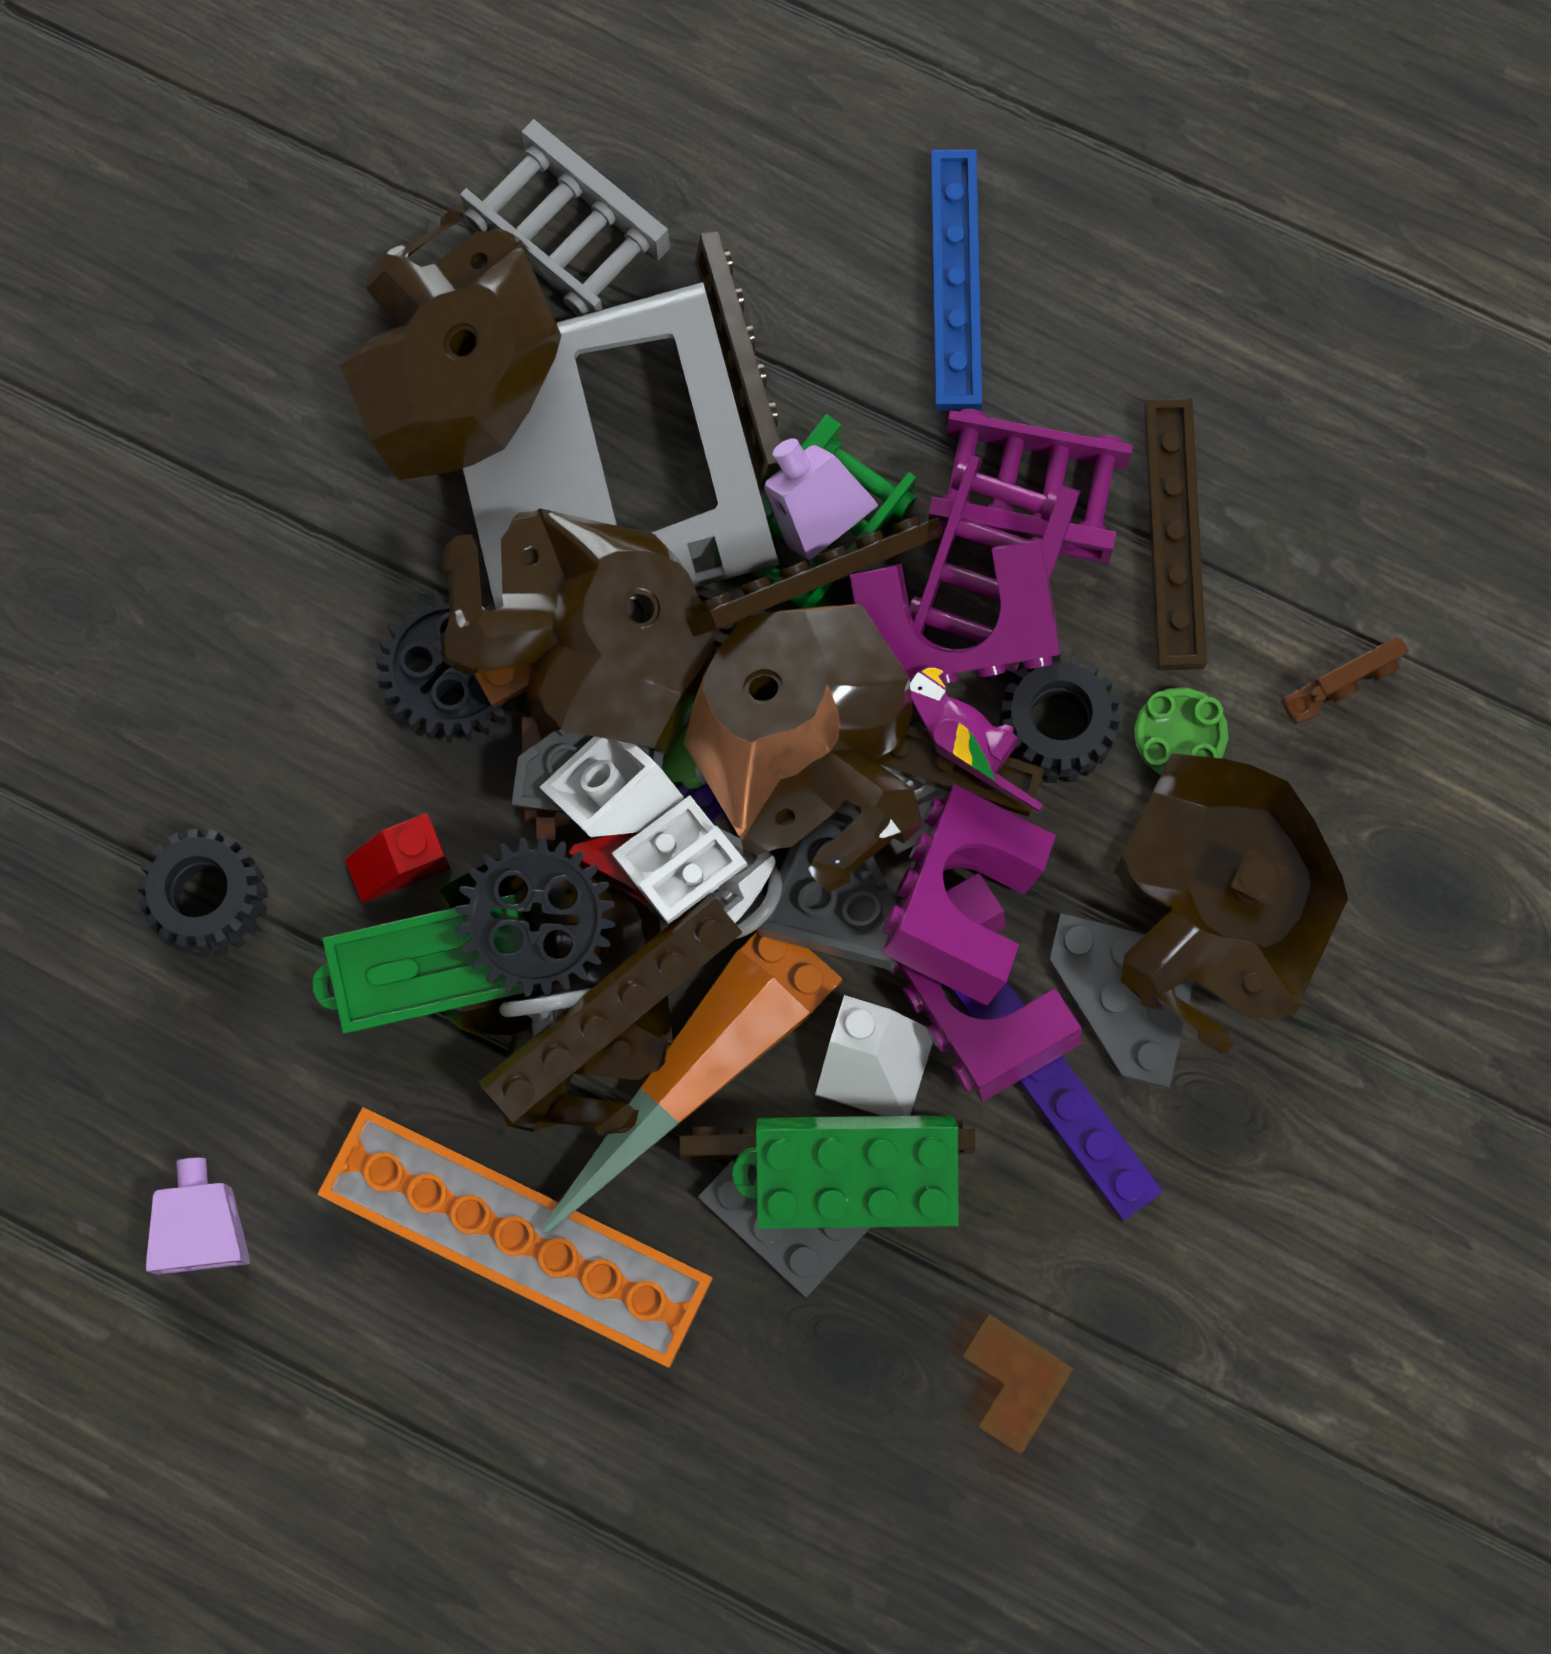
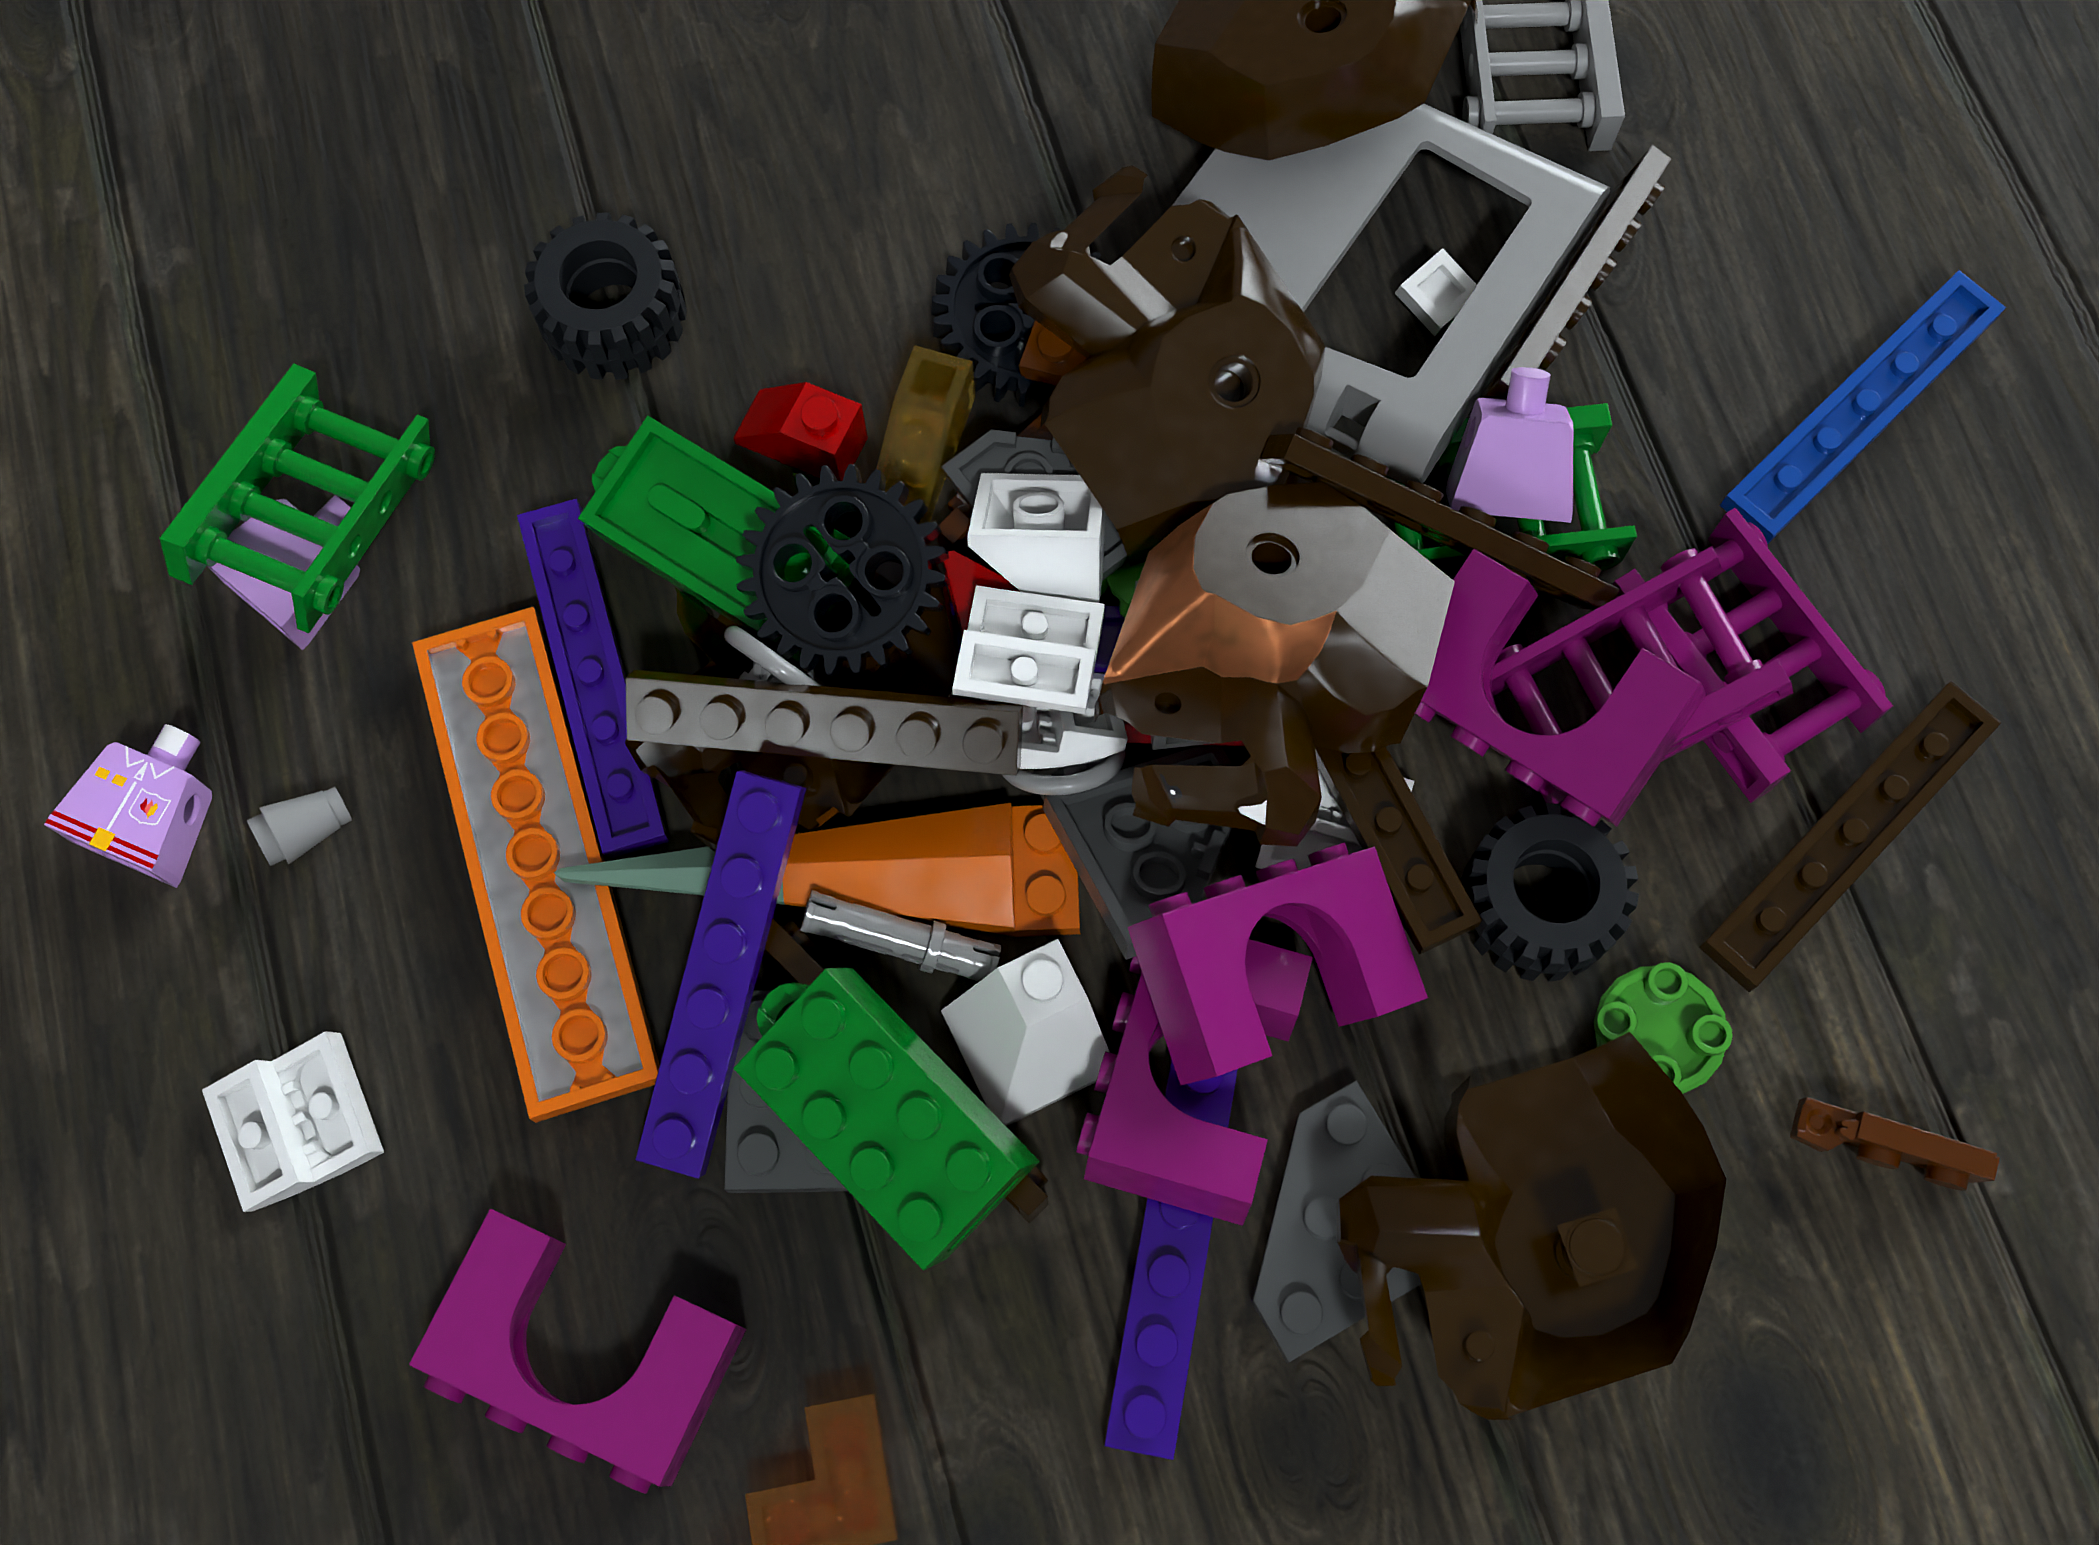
camera: 45 degrees right, 5 degrees down
magenta animal [910,667,1043,812] -> none
none -> lavender torso [44,724,212,888]
none -> green fence [159,363,435,634]
none -> white slope [202,1031,384,1212]
none -> light grey cone [247,787,352,866]
none -> magenta arch [409,1209,746,1494]
none -> dark purple plate [517,498,669,860]
none -> dark purple plate [636,771,807,1179]
none -> light grey pin [800,890,1001,981]
none -> clear yellow slope [876,345,975,524]
none -> white plate [1395,248,1477,336]

